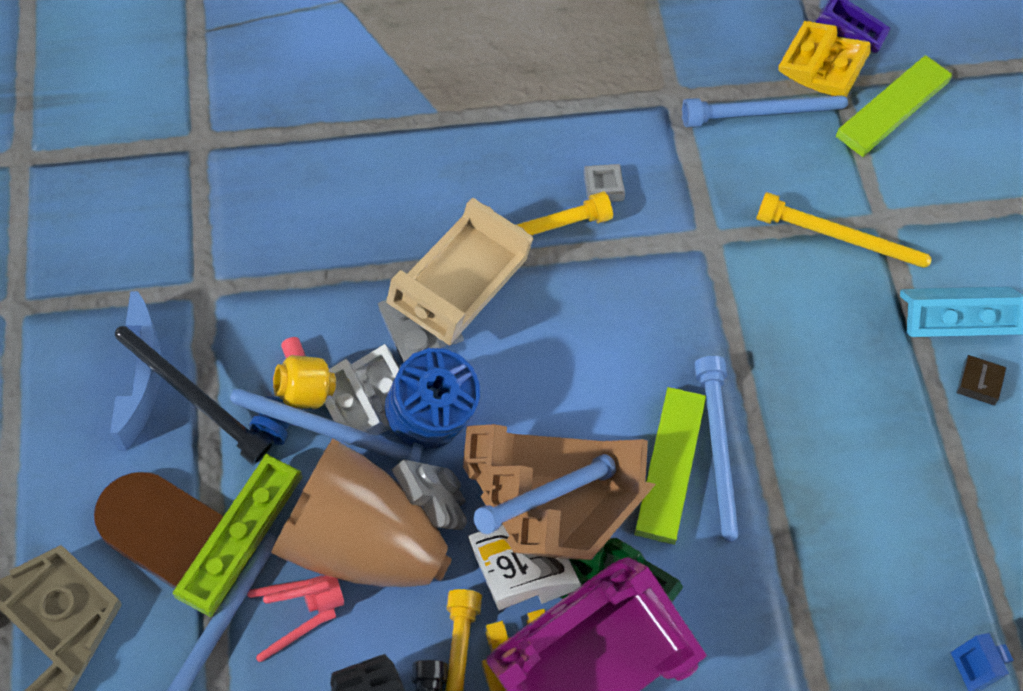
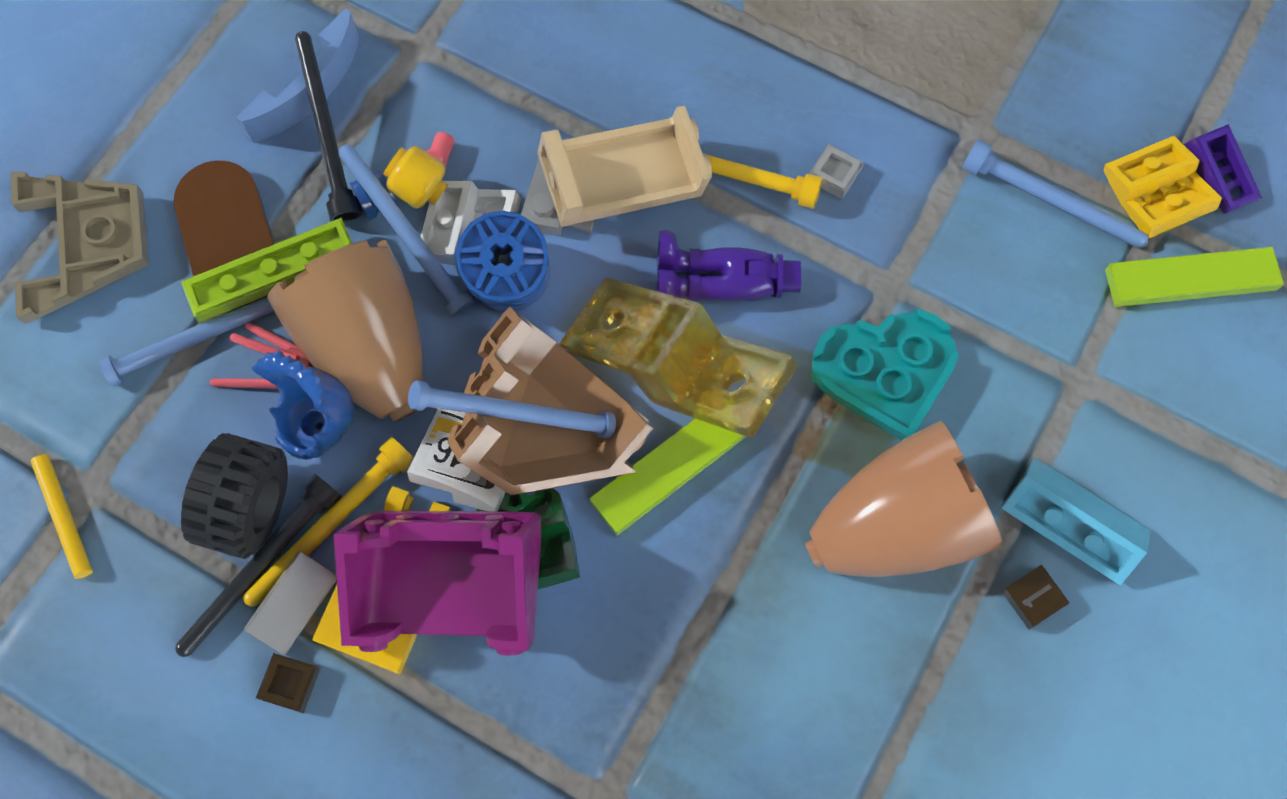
camera: 40 degrees right, 10 degrees up
light grey hinge [392,459,467,530] -> none
medium blue piece [694,356,739,542] -> none
yellow piece [756,192,932,268] -> none
none -> blue piece [252,350,354,460]
none -> clear yellow bracket [560,277,798,439]
none -> dark purple piece [657,230,802,307]
none -> nougat cylinder [805,421,1002,577]
none -> teal plate [811,309,959,441]

